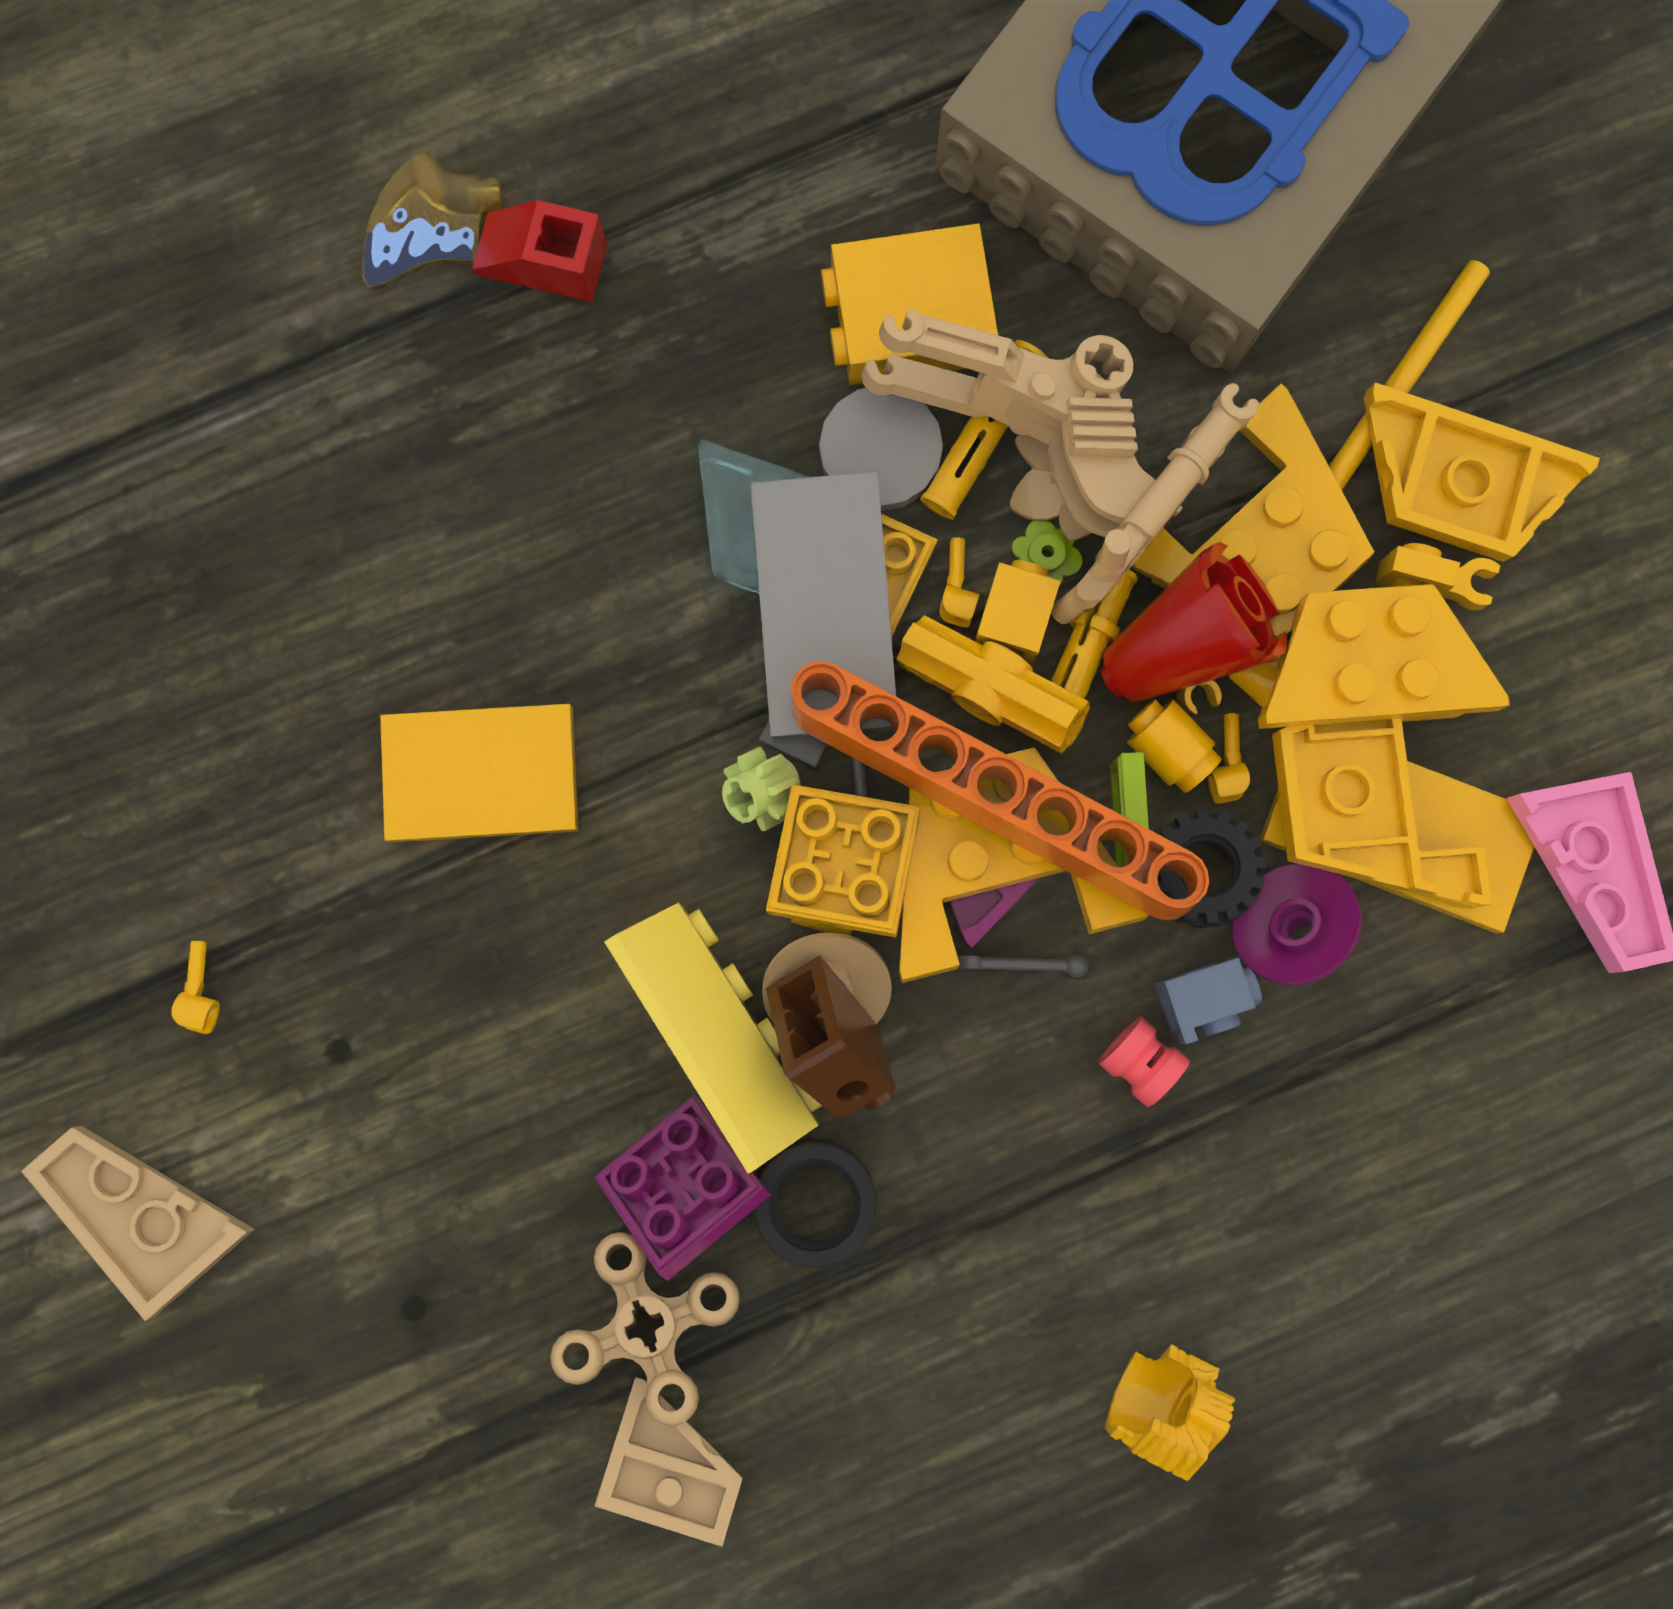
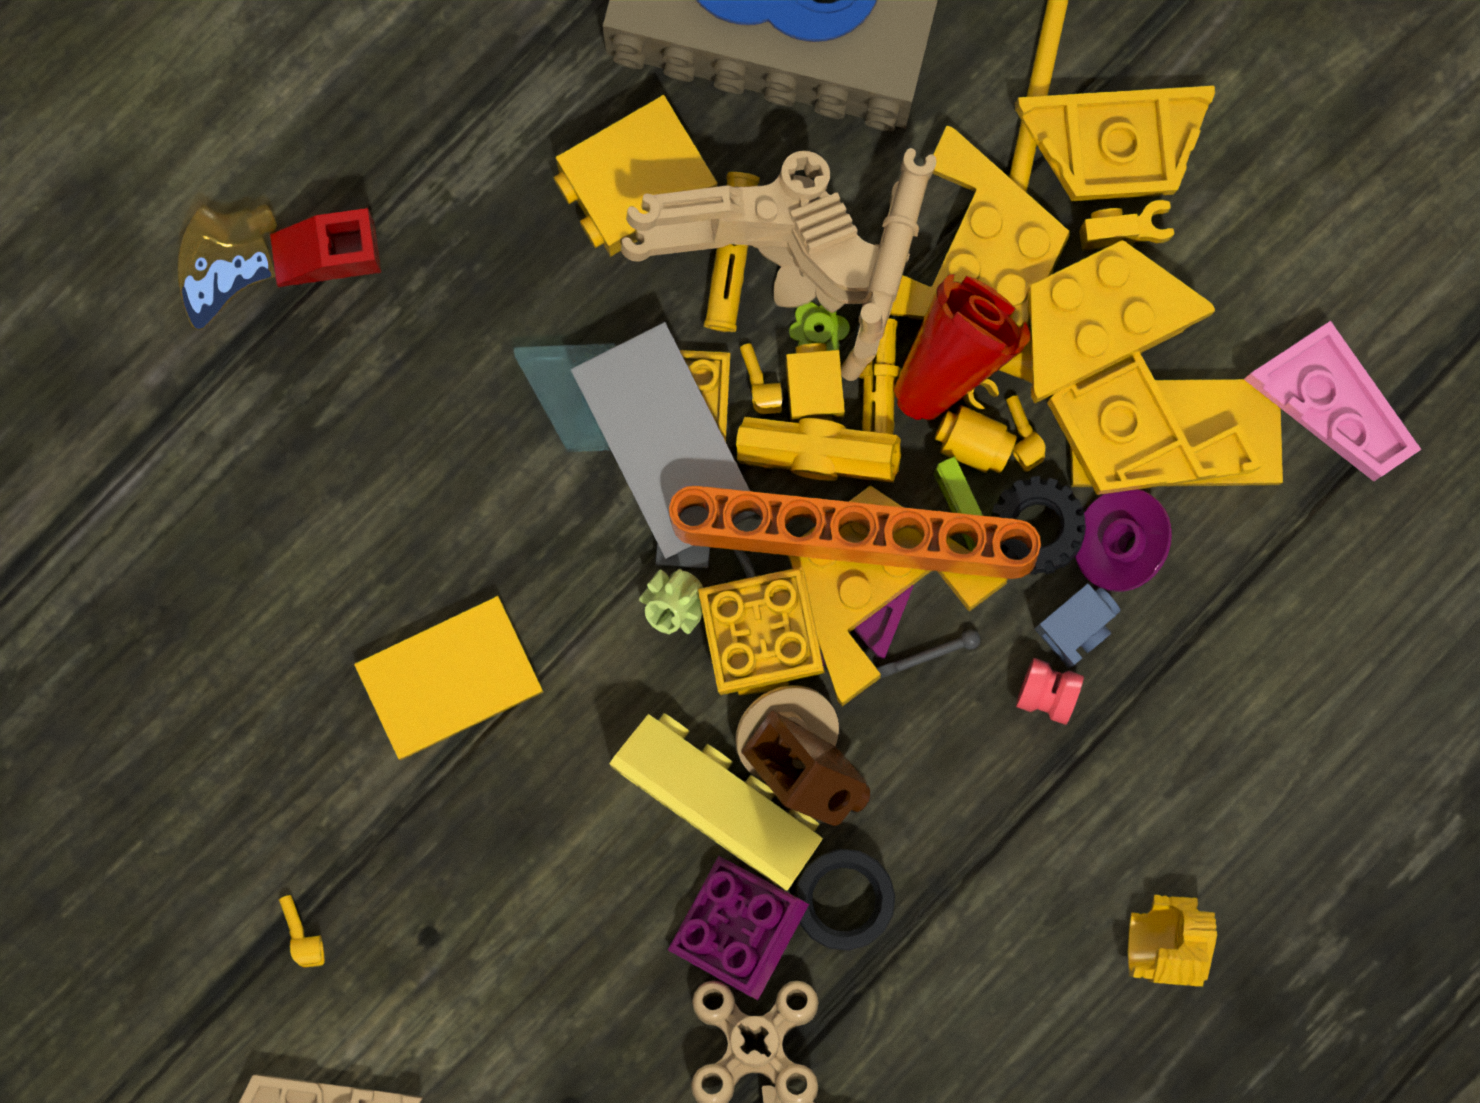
camera: 25 degrees left, 0 degrees up
light grey tile [819,388,943,511] -> none

